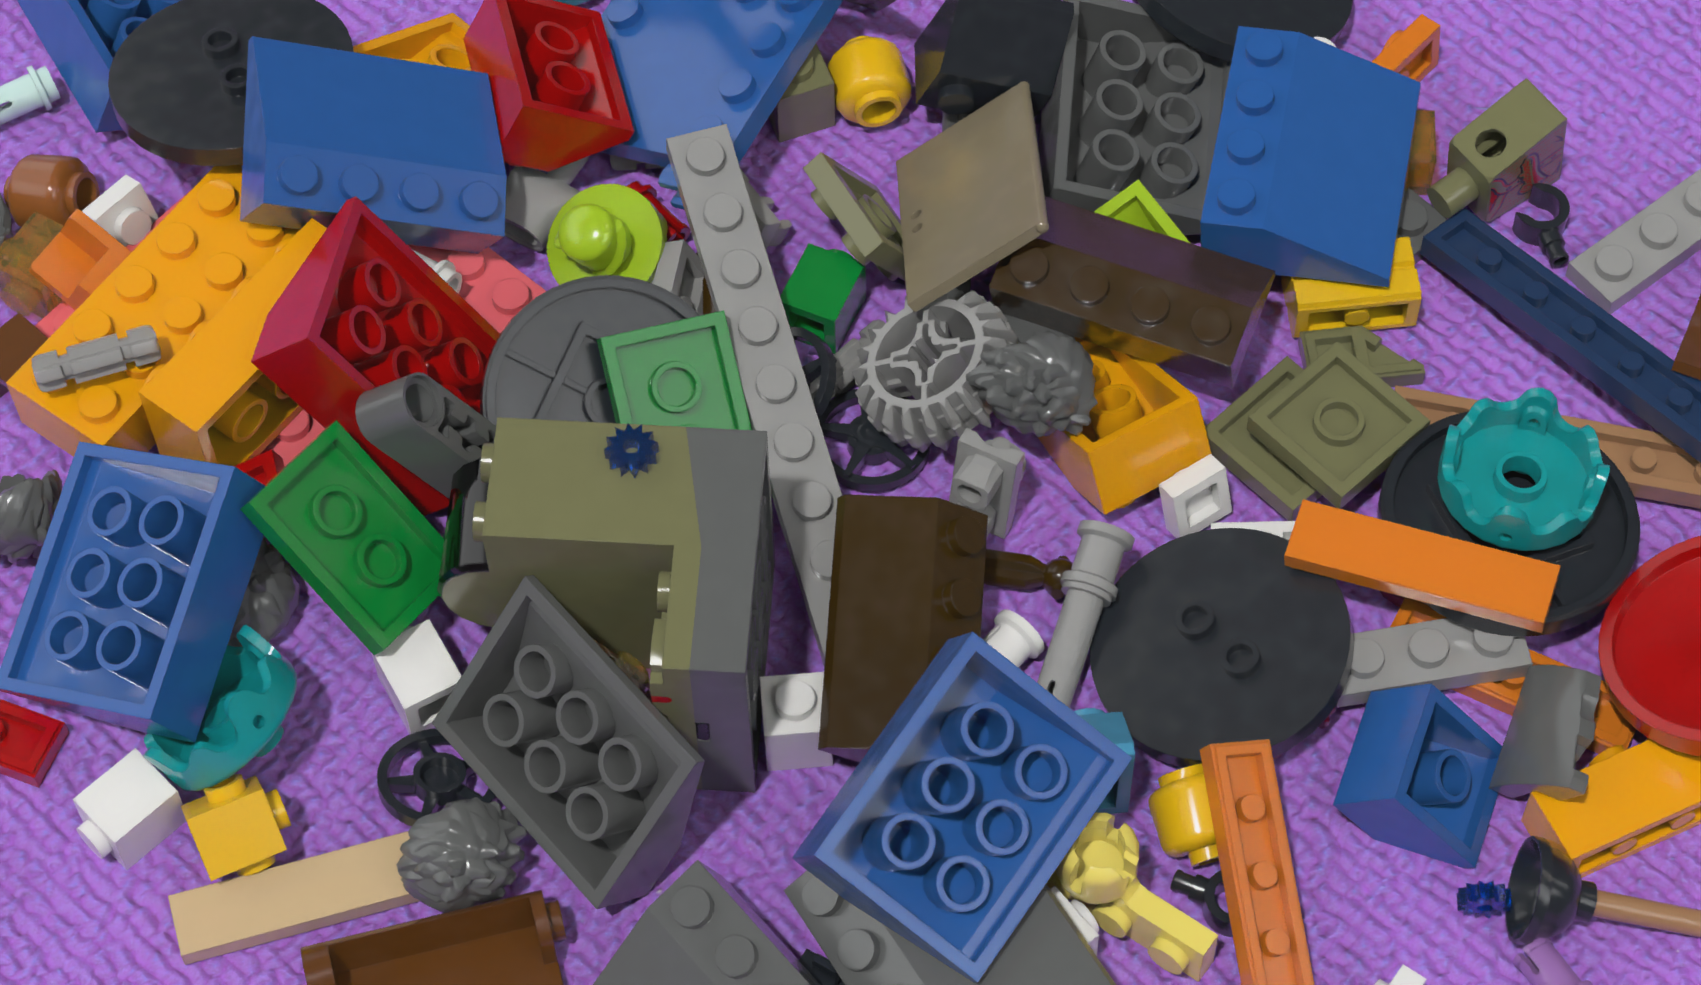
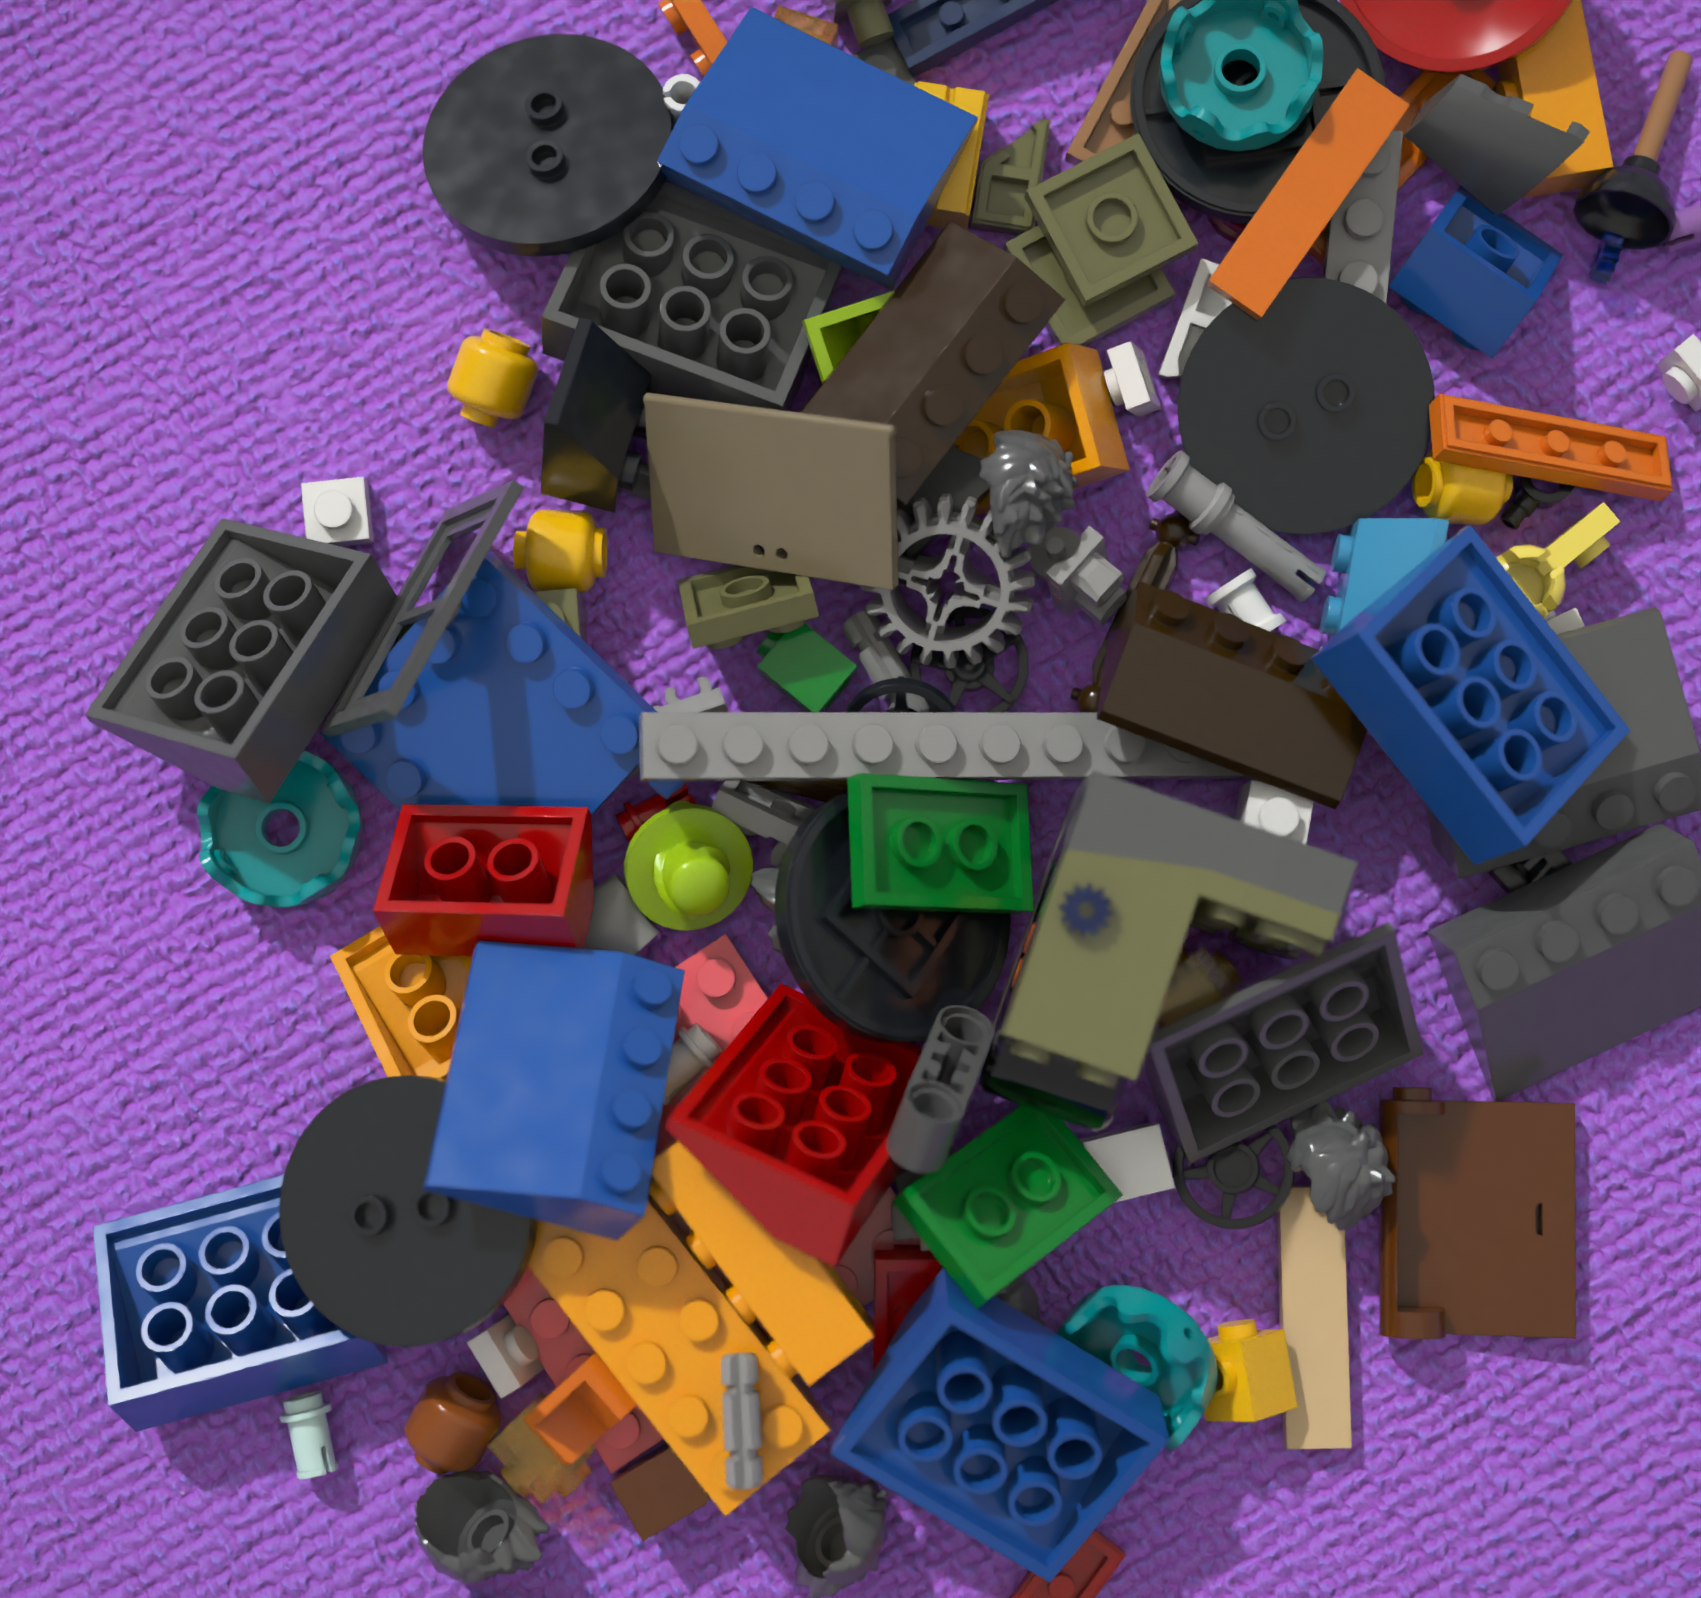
camera: 75 degrees left, 25 degrees up
white brick [73,748,186,870] -> none

